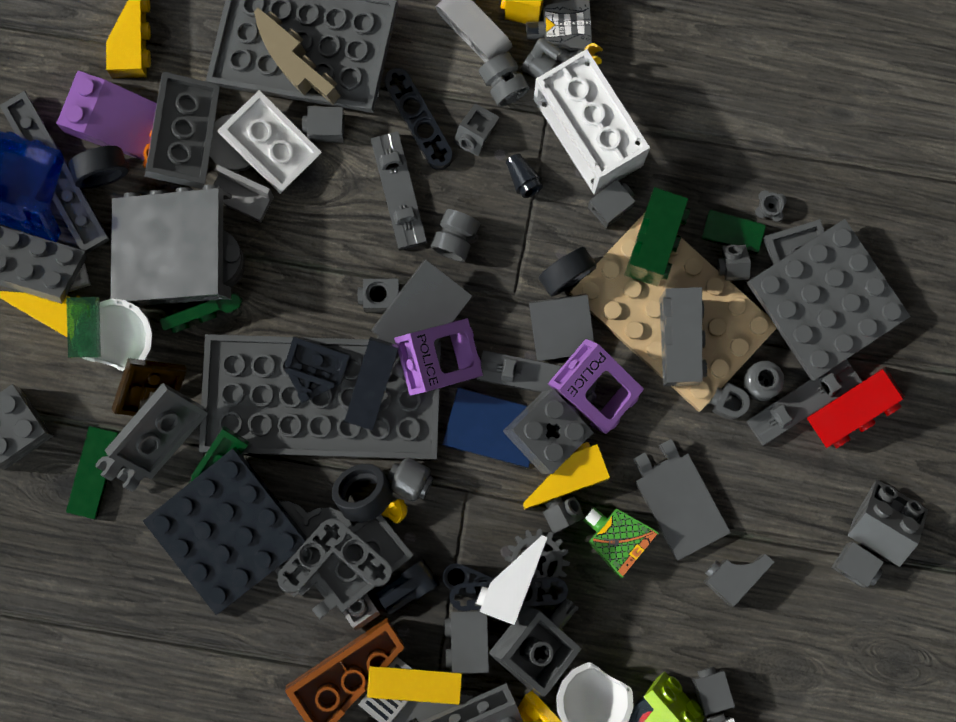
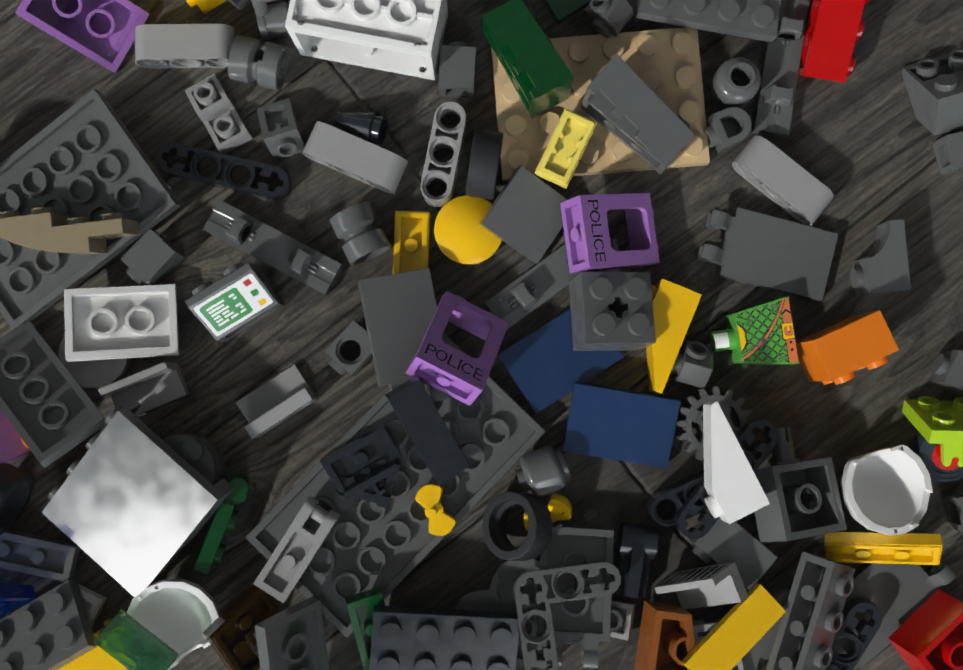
camera: 45 degrees left, 5 degrees up
none -> light grey slope [184,74,253,154]
none -> slope [185,262,285,342]
none -> light grey panel [236,364,318,439]
none -> light grey plate [253,496,340,603]
none -> light grey beam [302,121,408,194]
none -> yellow tile [393,211,430,274]
none -> yellow piece [415,483,457,536]
none -> light grey beam [421,102,466,207]
none -> yellow dish [434,196,502,264]
none -> light yellow plate [535,108,597,189]
none -> dark blue tile [562,381,681,469]
none -> light grey panel [654,562,748,609]
none -> light grey beam [732,135,834,226]
none -> orange brick [796,310,899,385]

